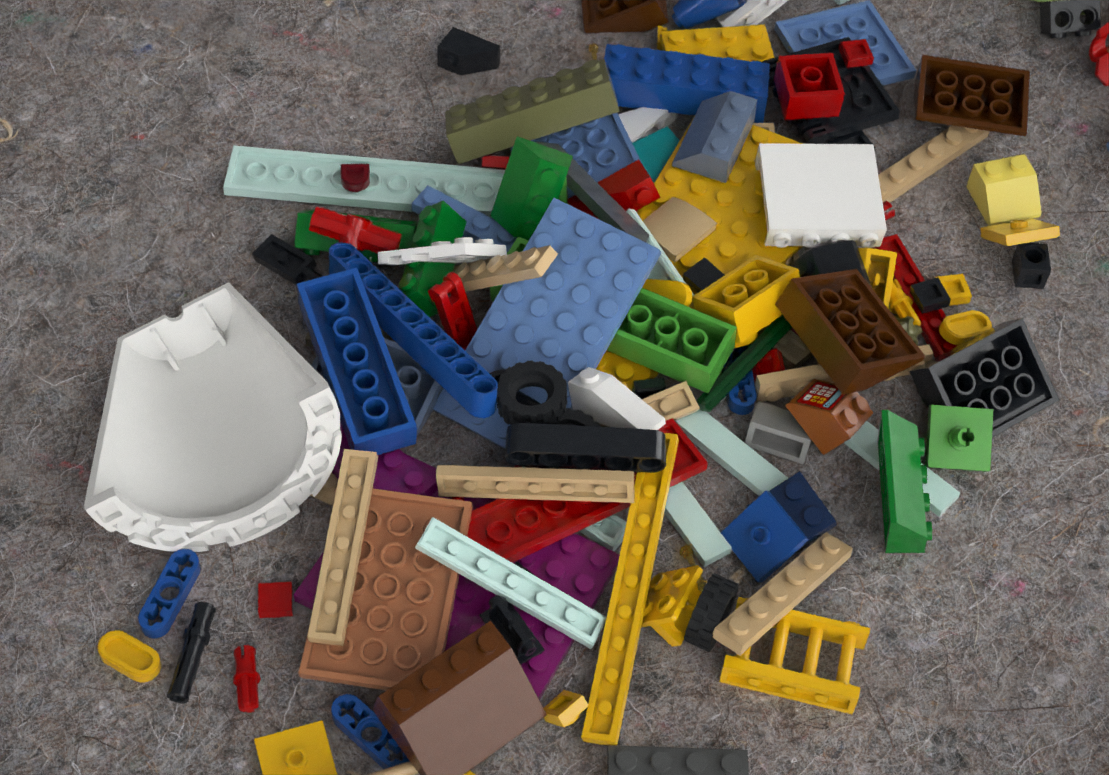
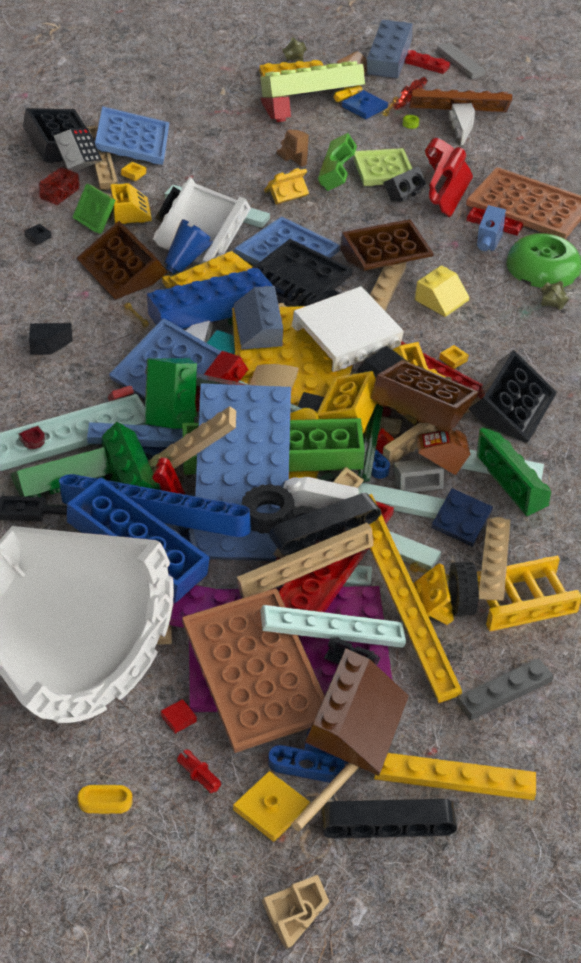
camera: 30 degrees left, 10 degrees down
blue beam [138,549,201,638] -> none
black pin [166,602,216,704] -> none
tan plate [307,449,378,646] -> none
red piece [309,206,402,254] -> none
white wing [378,237,507,266] -> none
olive brick [445,59,620,164] -> none
yellow plate [544,690,589,728] -> none
blue plate [721,491,809,583] -> none
red brick [774,53,845,120] -> none
red tile [838,39,874,68] -> none
black plate [910,277,951,314] -> none
bright green tile [925,405,994,472] -> none
yellow tile [939,310,992,345] -> none
yellow plate [980,219,1060,246] -> none
black brick [1012,242,1051,289] -> none

